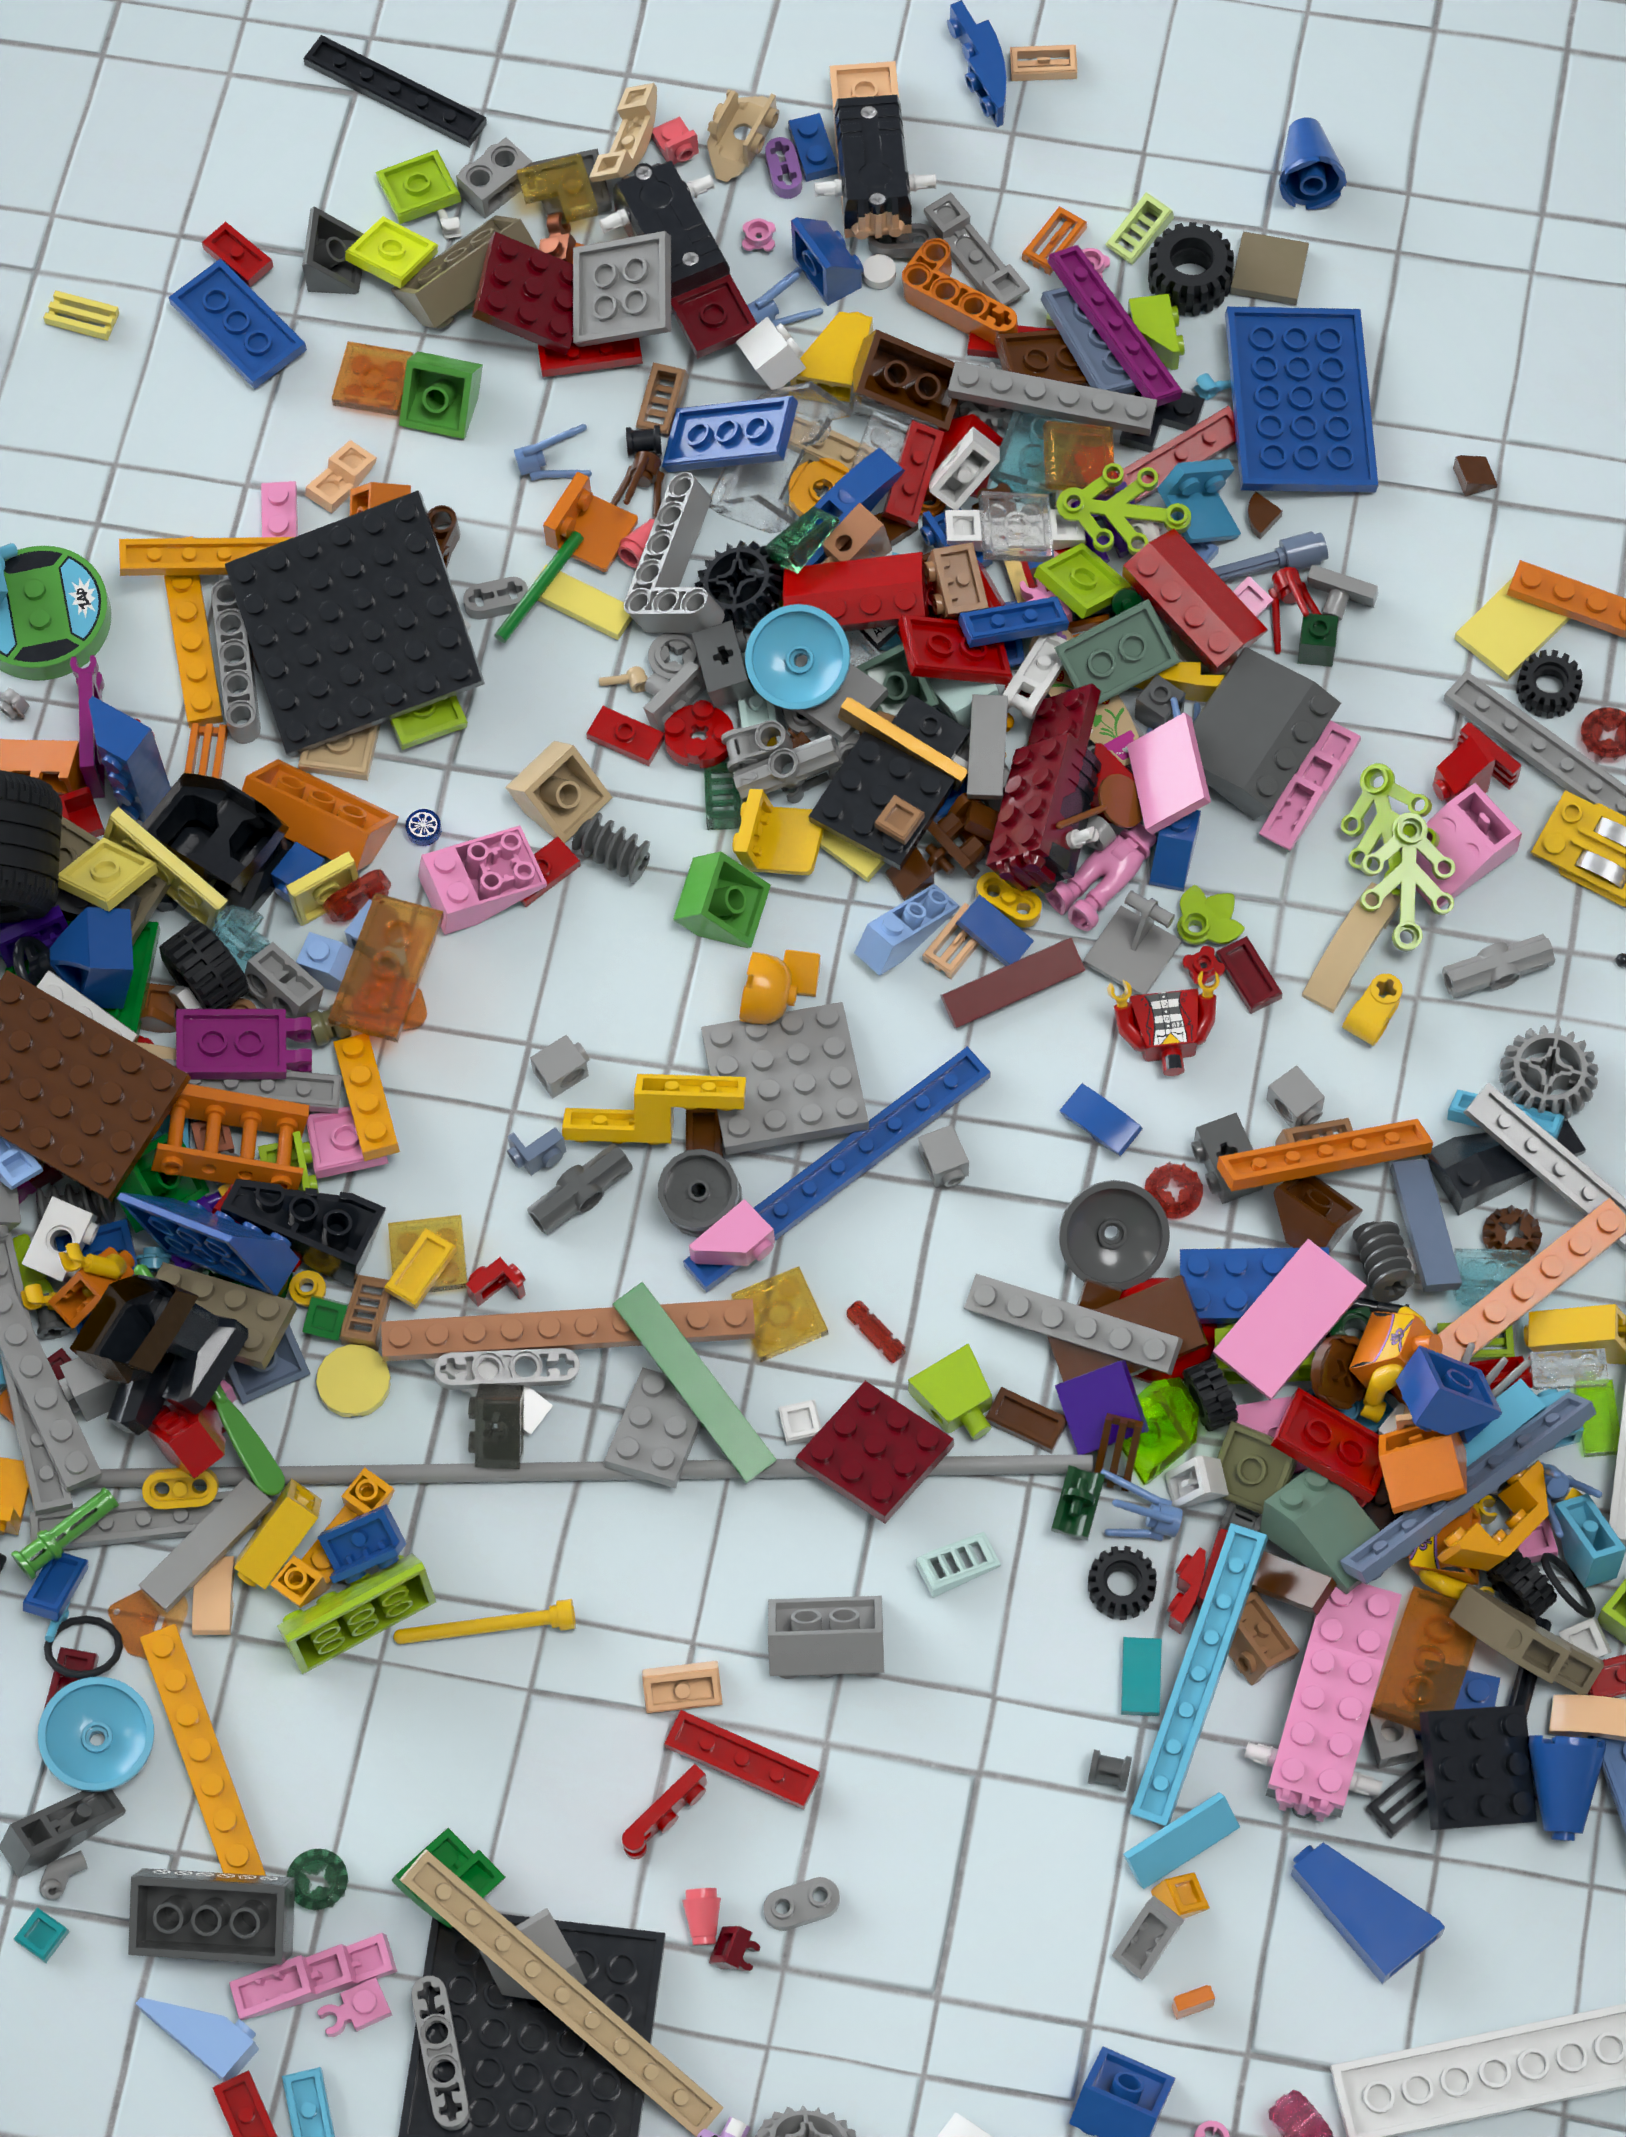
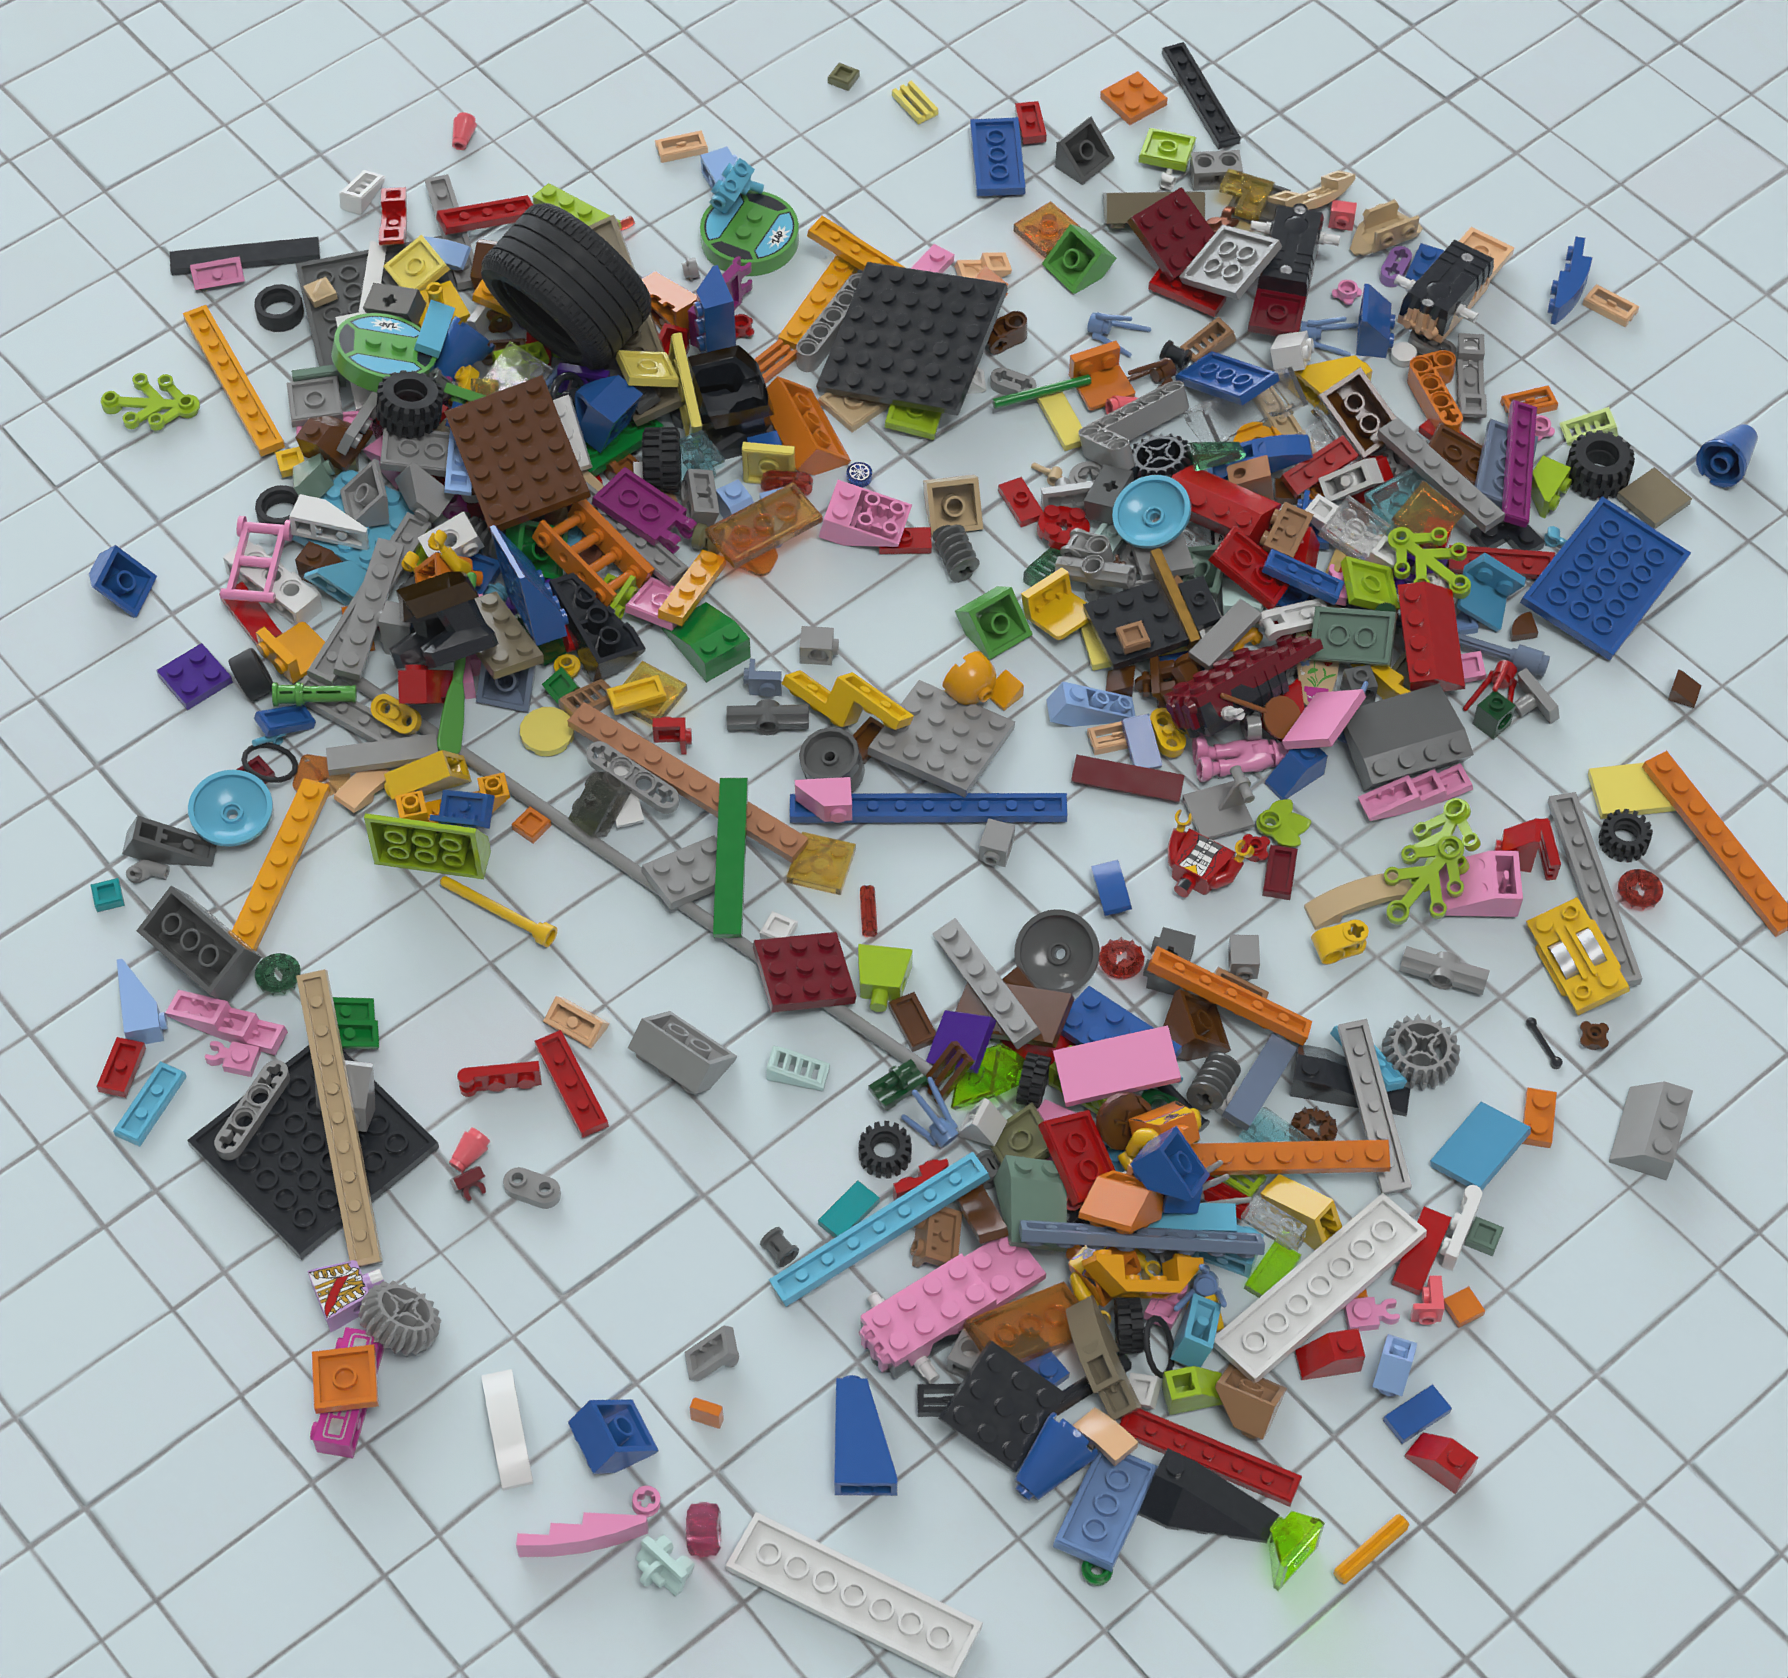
camera: 35 degrees right, 10 degrees down
neon yellow tile [345,216,438,289] -> none
medium azure tile [1123,1792,1240,1889] -> none
light orange slope [1151,1872,1210,1919] -> none
none -> orange tile [512,806,552,844]
none -> green slope [662,602,751,683]
none -> orange plate [1100,71,1168,125]

